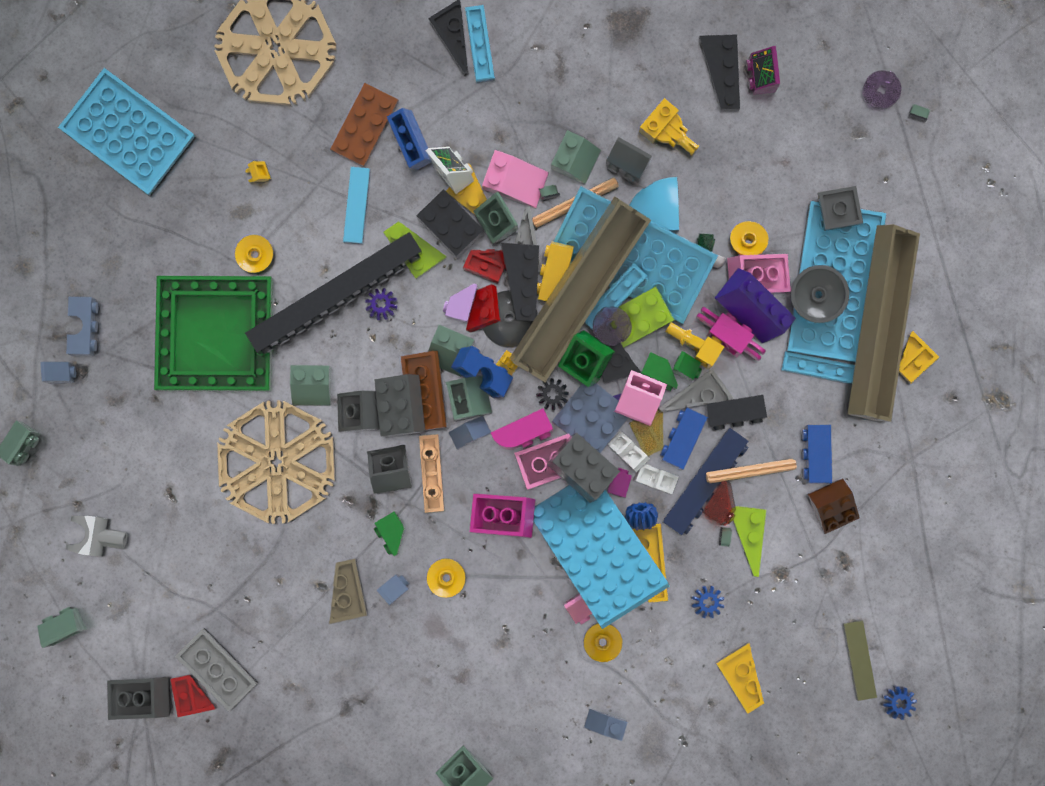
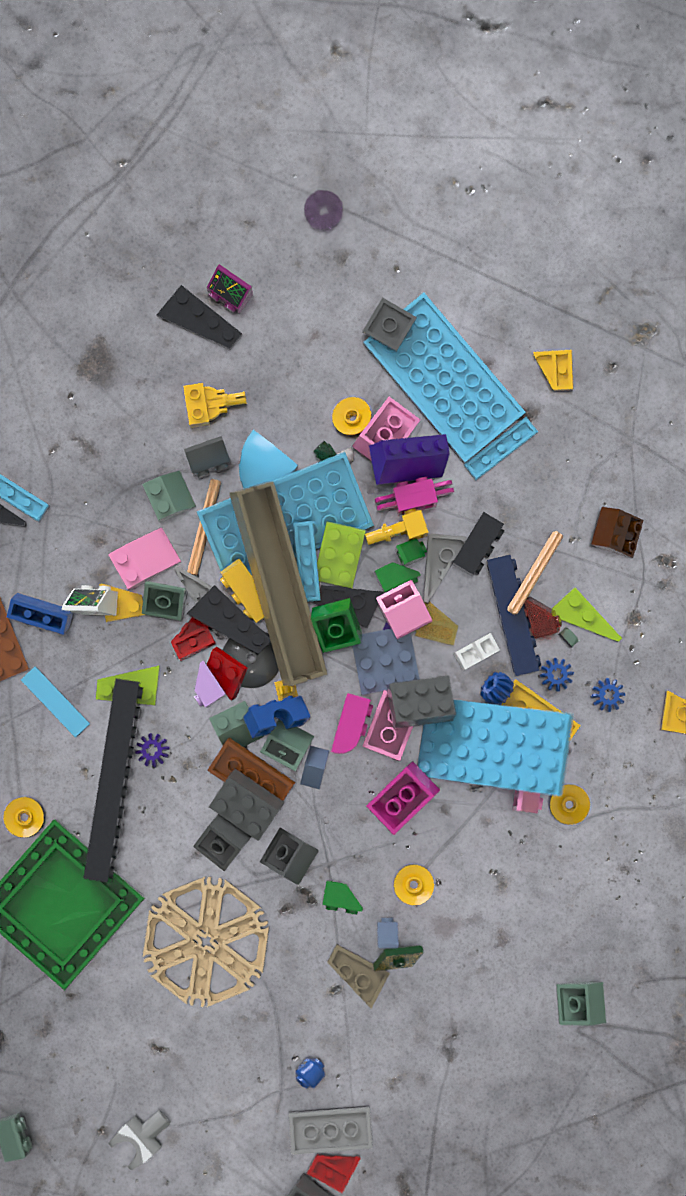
camera: 55 degrees left, 0 degrees up
sand green slope [290,365,331,406] -> none
black brick [416,189,484,259] -> none
light nougat plate [419,434,444,513] -> none
black gear [536,378,569,411] -> none
sand green piece [539,185,560,200] -> none
sand blue slope [584,709,628,741] -> none
plate [593,306,632,346] -> none
white slope [607,431,650,472] -> none
magenta brick [607,468,632,498] -> none
blue brick [660,408,708,470] -> none
dark grey dish [791,265,849,323] -> none
blue brick [802,425,832,484] -> none
dark tan piece [848,224,920,422] -> none
sand green piece [909,104,930,122] -> none
none -> blue head [295,1058,325,1089]
none -> dark green plate [373,945,424,971]
none -> blue gear [539,658,574,692]

